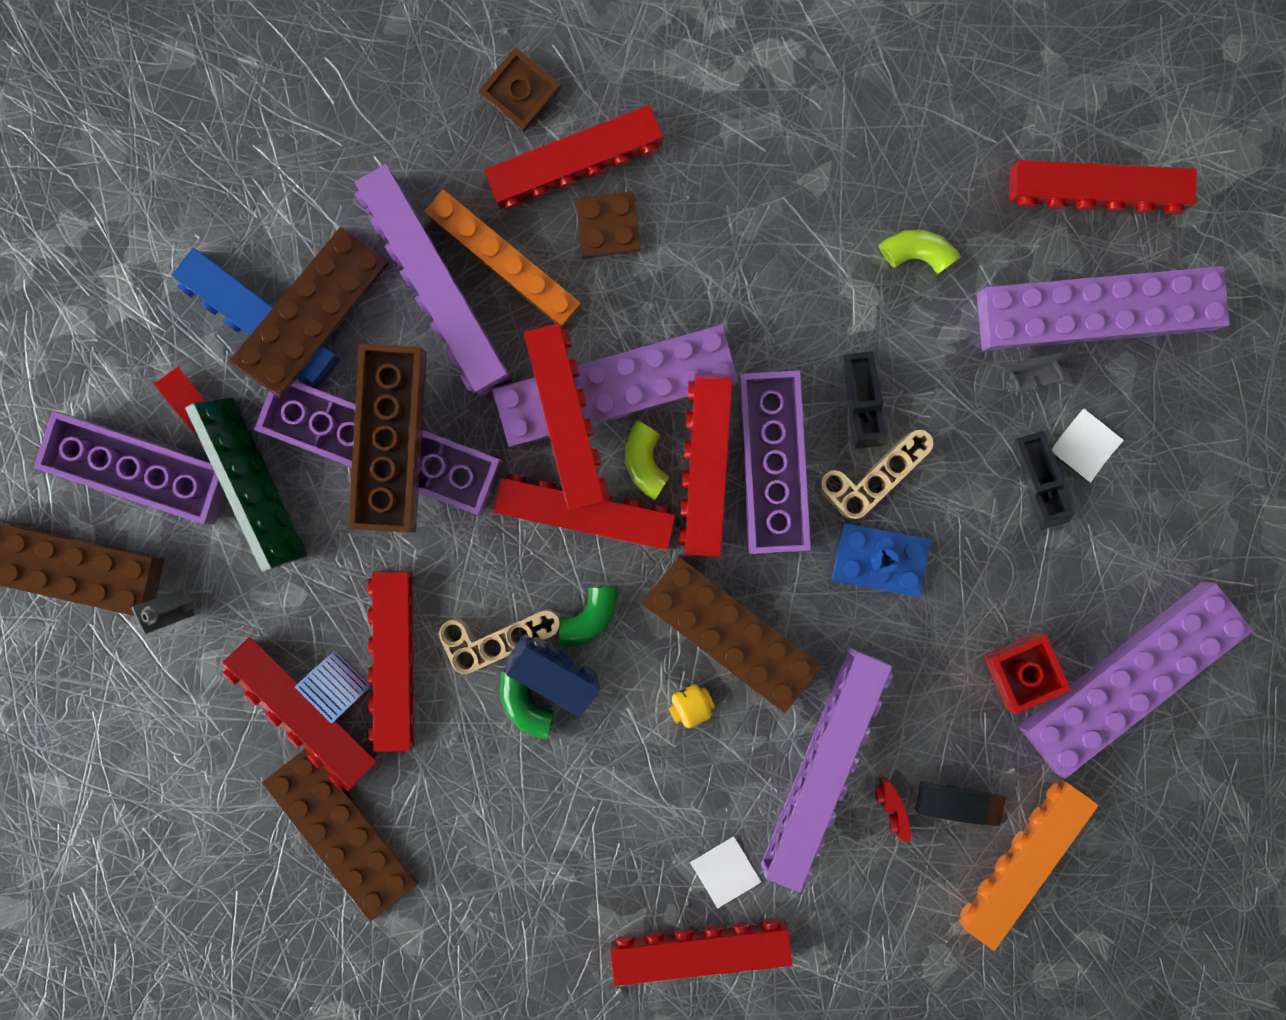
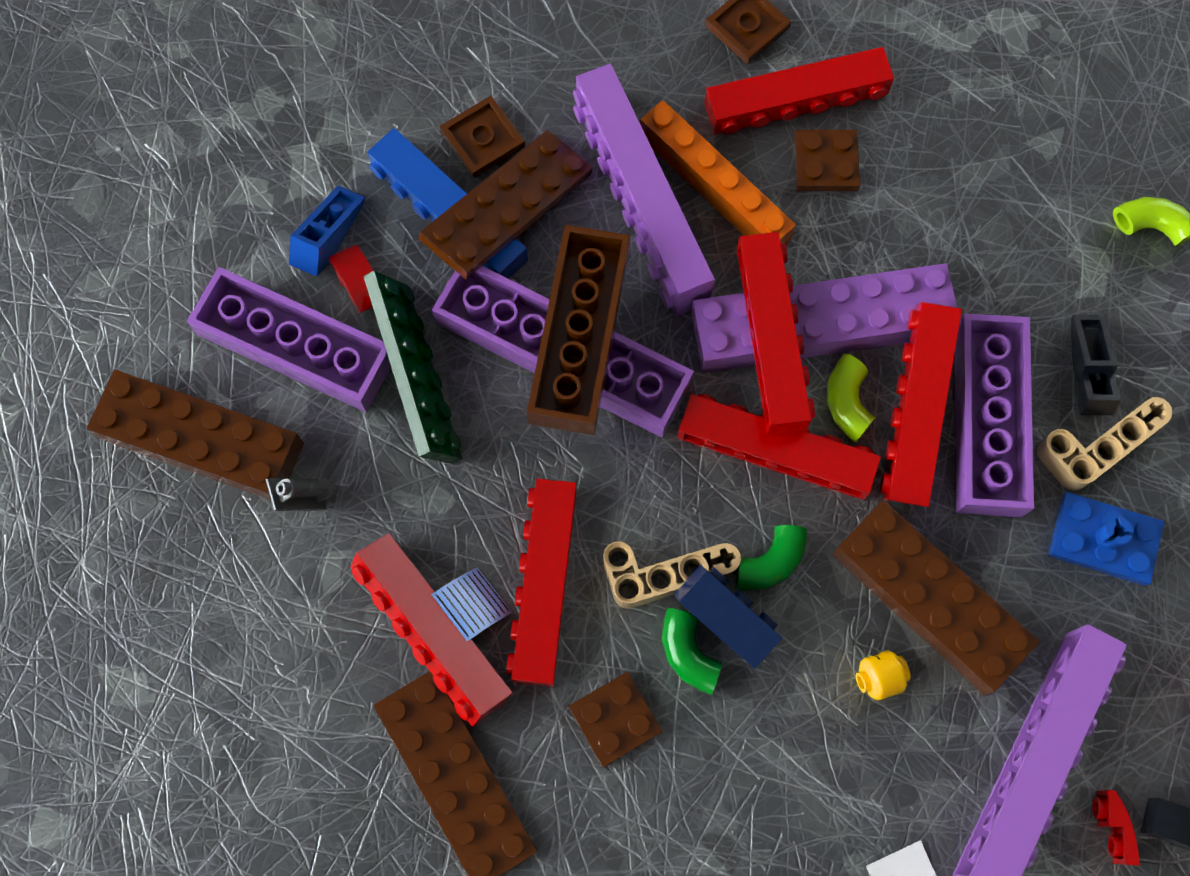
camera: 10 degrees right, 15 degrees down
none -> blue slope [289,186,365,277]
none -> reddish brown plate [439,96,525,178]
none -> reddish brown plate [568,671,663,767]

